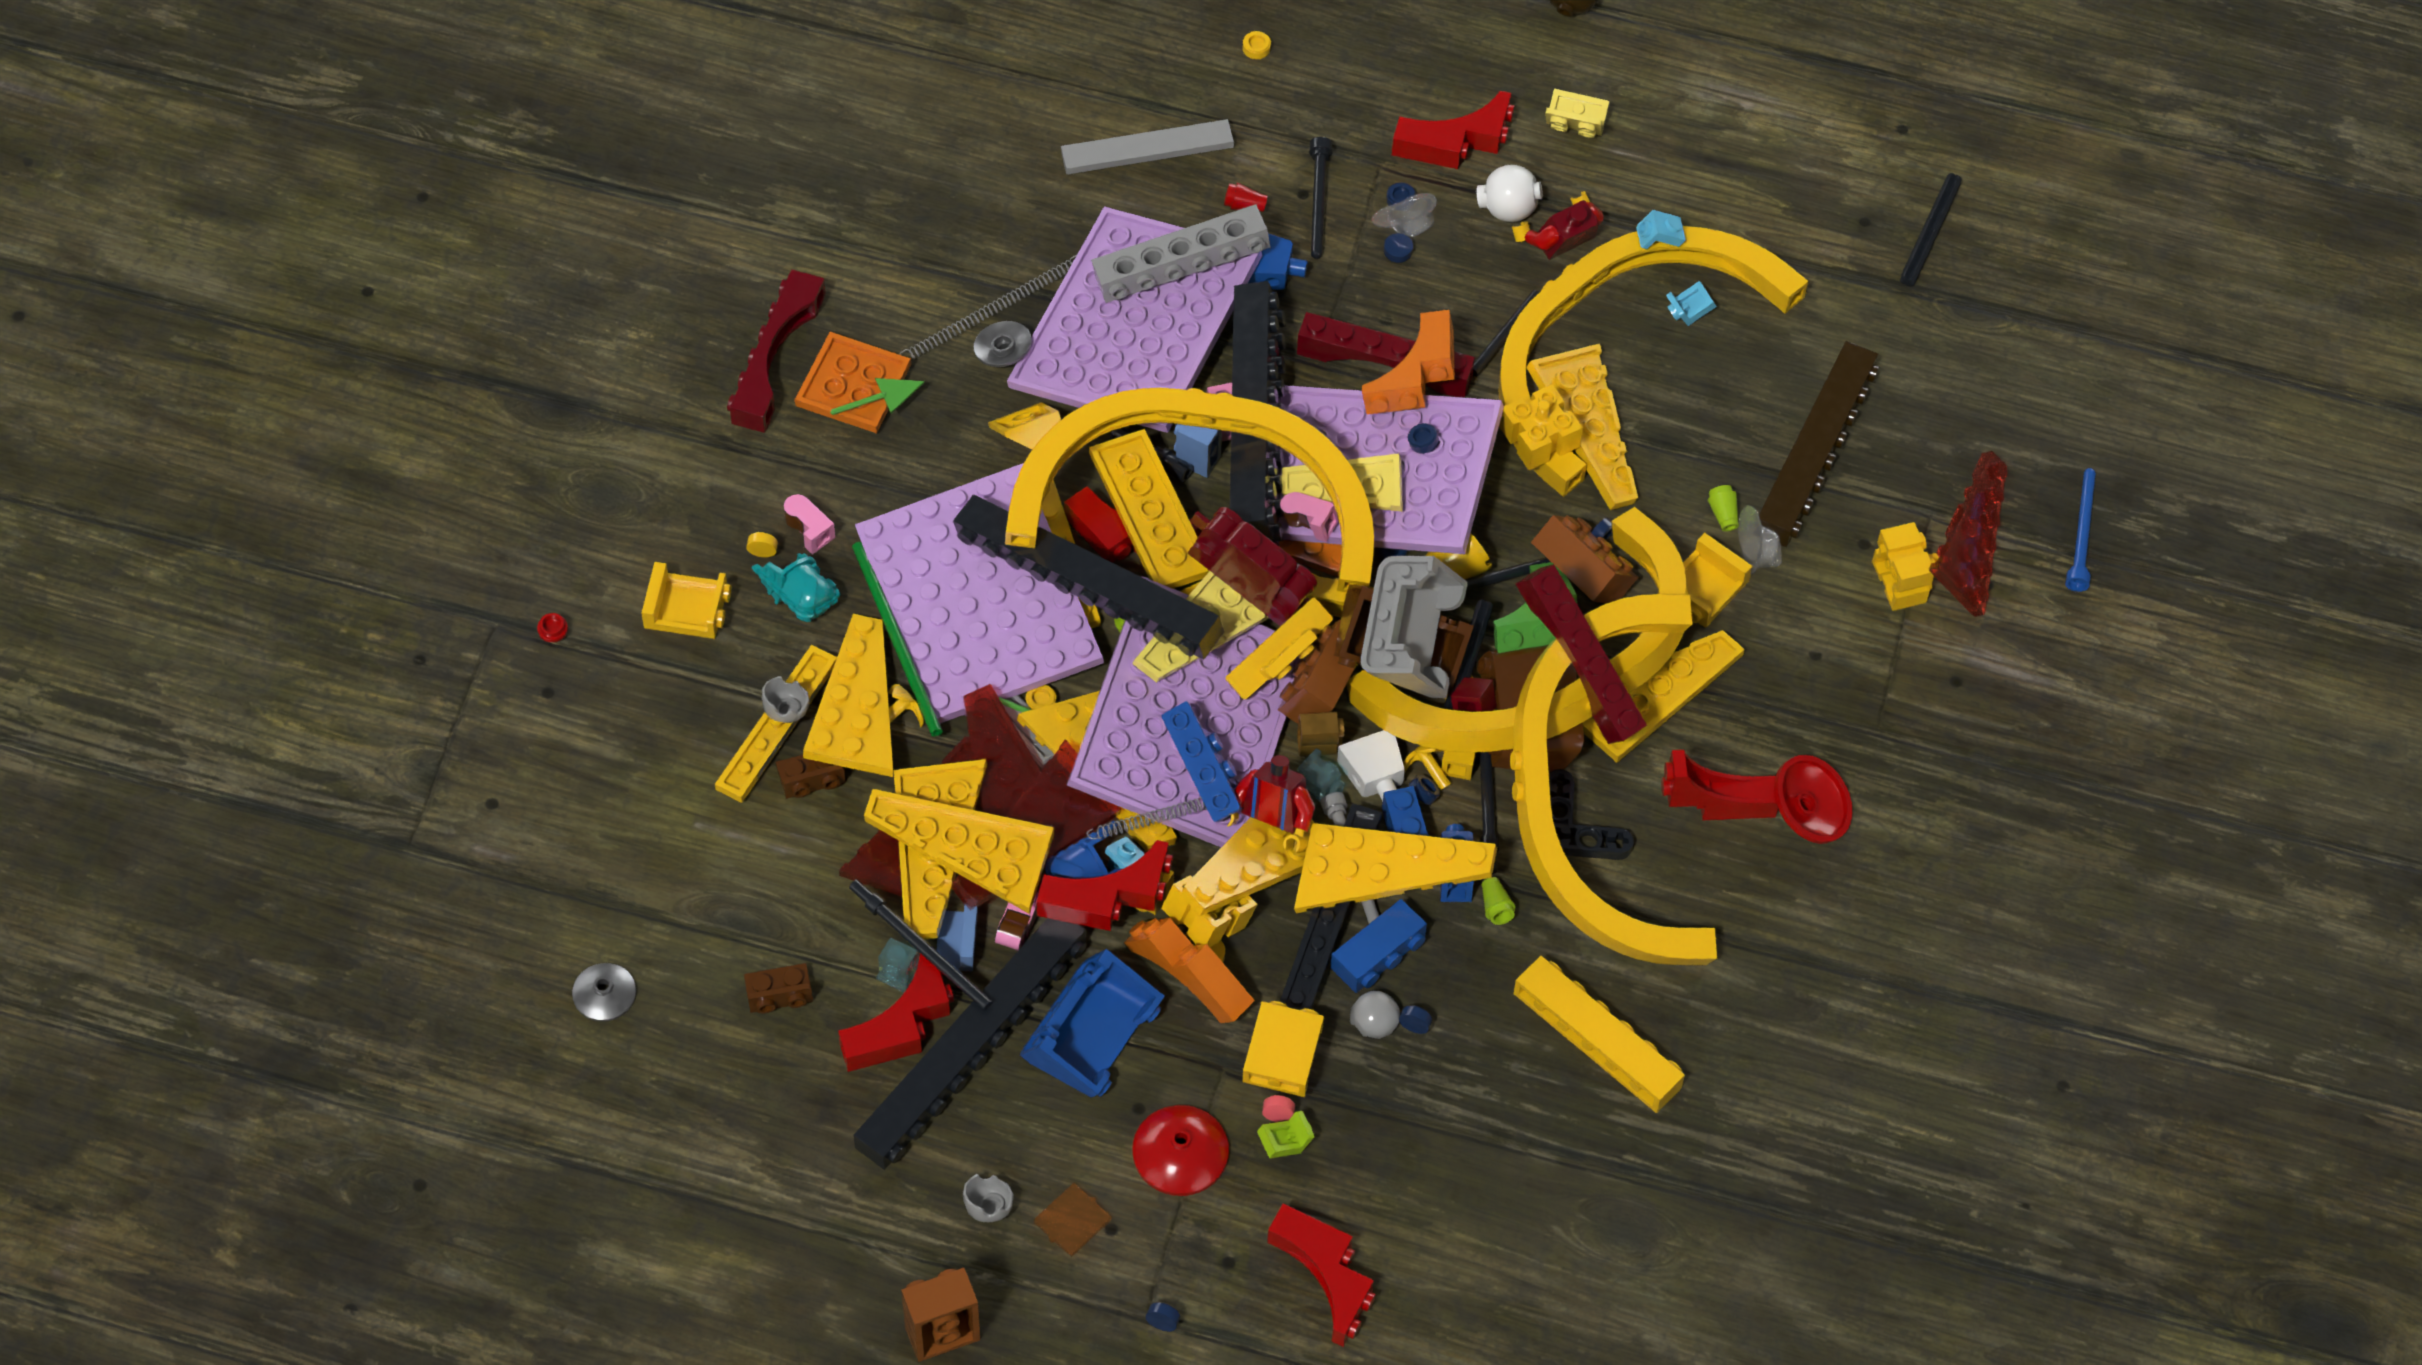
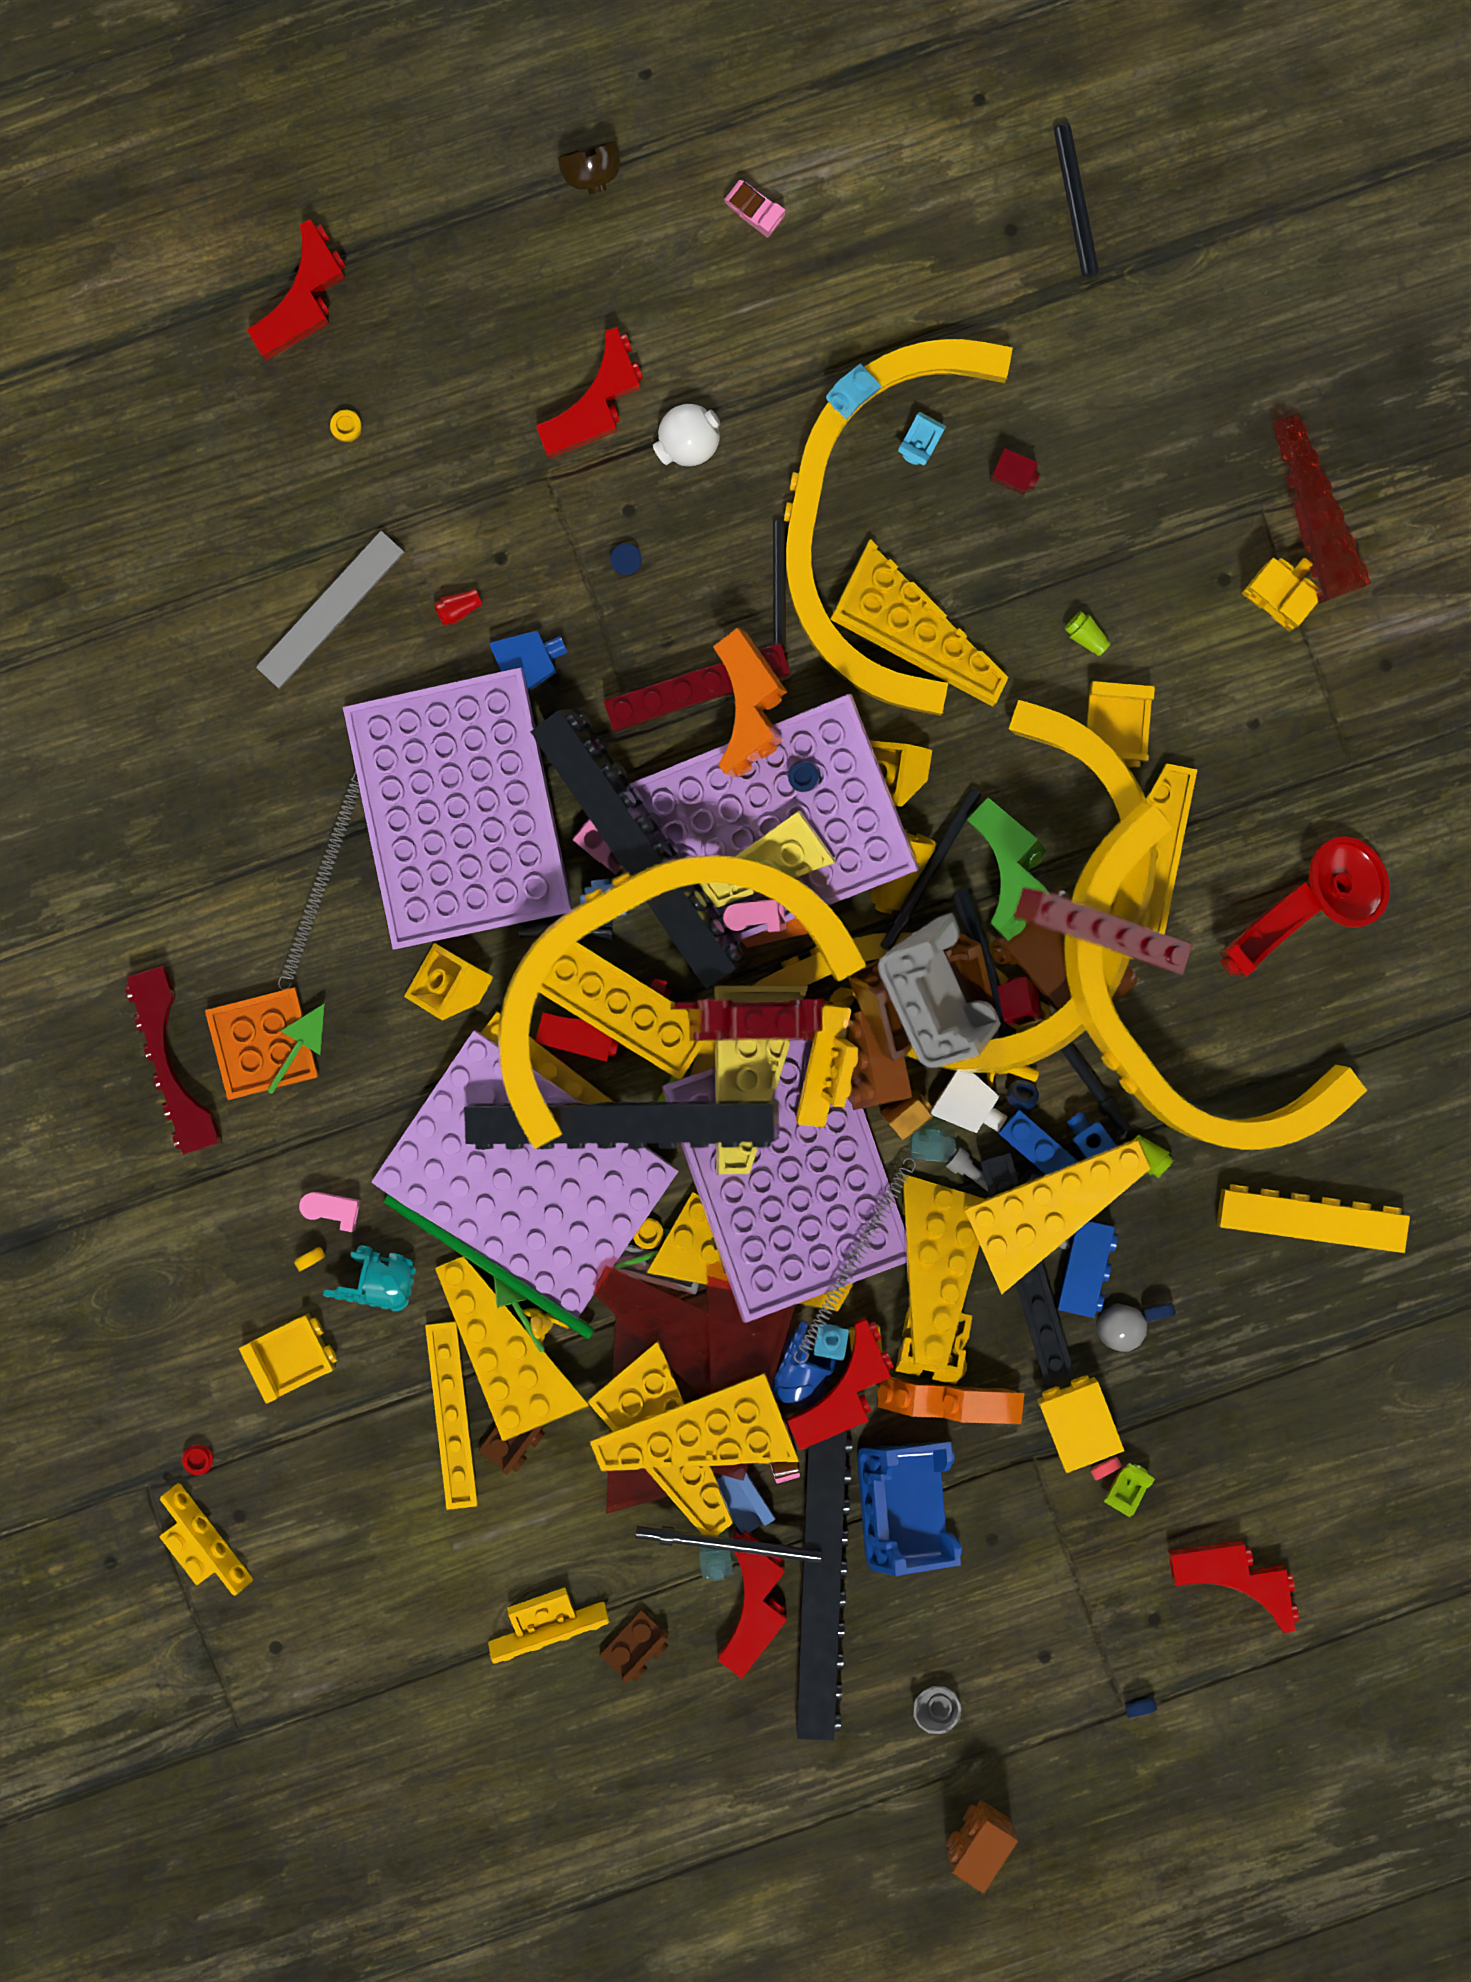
camera: 35 degrees left, 30 degrees up
flat silver dish [572,963,636,1022] -> none
light grey hair [762,676,809,723] -> none
flat silver dish [974,321,1032,367] -> none
clear orange piece [1034,1183,1112,1257] -> none
light grey brick [1091,204,1270,303] -> none
red dish [1132,1105,1229,1196] -> none
blue bracket [1162,701,1241,823] -> none
torso [1227,755,1315,853] -> none
black piece [1309,137,1332,259] -> none
clear piece [1371,193,1437,237] -> none
dark blue tile [1386,183,1415,212] -> none
yellow brick [1499,384,1583,470] -> none
dark red torso [1512,191,1604,260] -> none
dark orange brick [1531,515,1638,603] -> none
light yellow bracket [1545,89,1610,138] -> none
black beam [1549,769,1634,860] -> none
dark blue tile [1591,517,1613,540] -> none
clear piece [1738,505,1782,575] -> none
dark brown brick [1754,341,1880,548] -> none
blue piece [2065,468,2096,592] -> none
none -> yellow bracket [159,1483,253,1596]
none -> yellow bracket [488,1588,609,1664]
none -> bright green piece [494,1277,544,1352]
none -> bright pink leg [724,180,785,238]
none -> yellow slope [870,741,932,807]
none -> dark red brick [990,448,1041,495]

